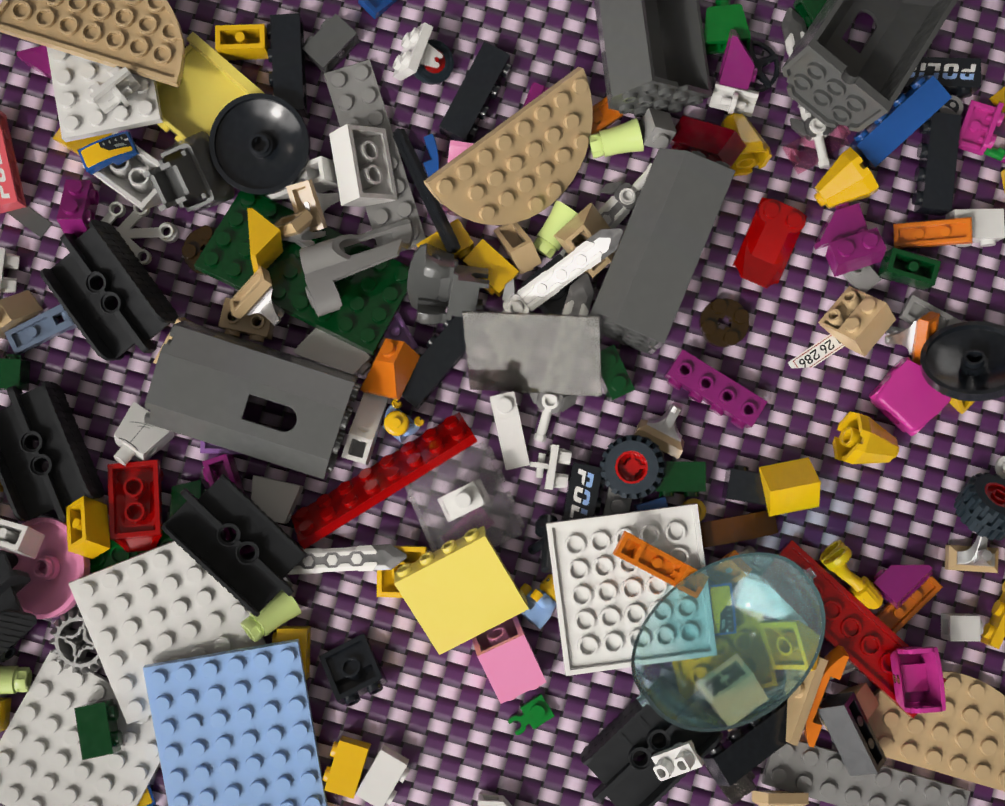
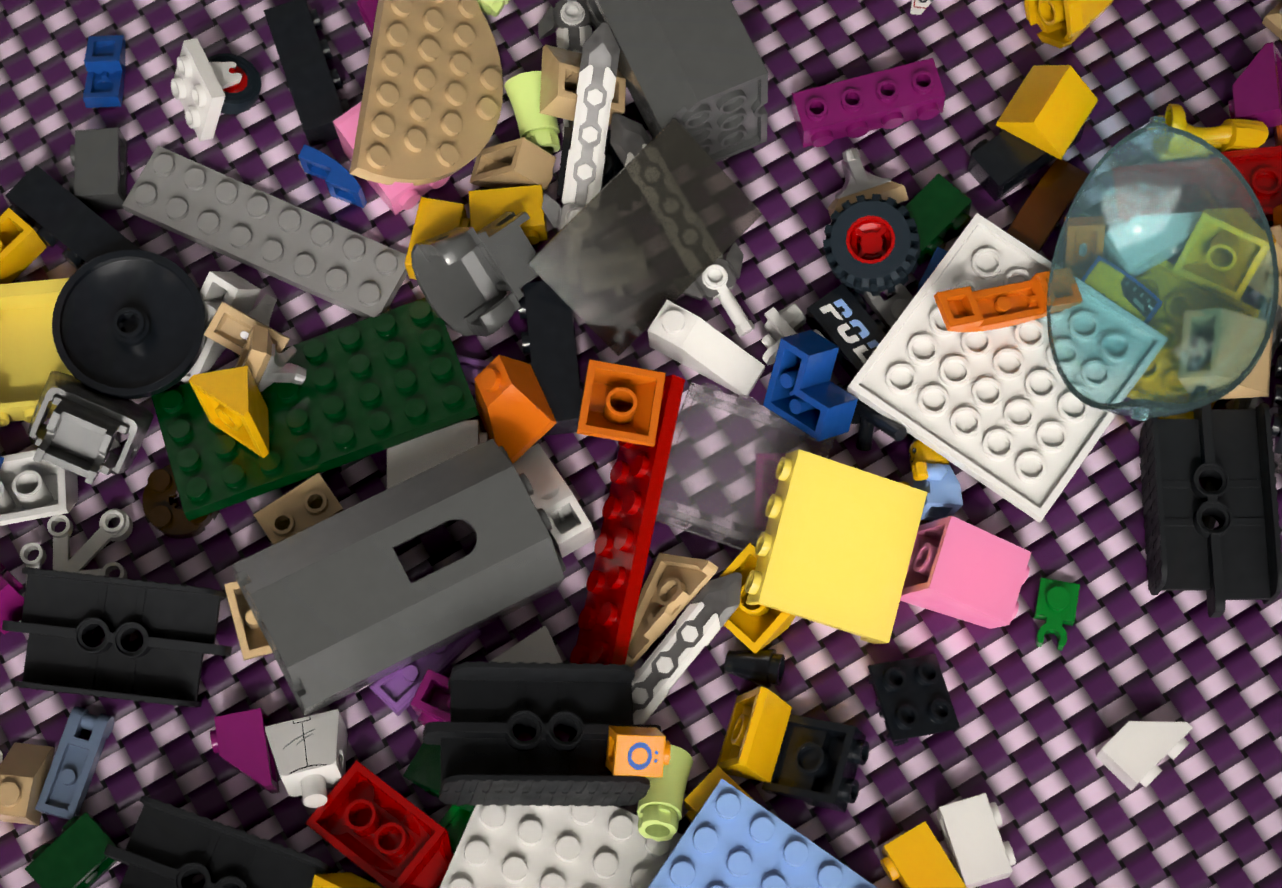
camera: 35 degrees left, 15 degrees down
tan piece [229,266,285,325] -> none
light grey panel [299,219,414,317] -> none
white slope [329,124,398,207] -> none
yellow piece [382,399,424,443] -> none
black axle [393,128,461,254] -> none
white torso [437,479,491,522] -> none
dark green brick [589,345,635,402] -> none
white hips [651,740,705,781] -> none
dark brown plate [699,298,749,348] -> none
none -> magenta slope [210,708,279,794]
none -> orange slope [577,359,666,447]
none -> light orange brick [606,726,671,777]
none -> tan wing [625,553,718,667]
none -> yellow slope [716,686,792,783]
none -> black cone [725,649,785,688]
none -> blue brick [763,330,858,441]
none -> black hinge [868,654,960,746]

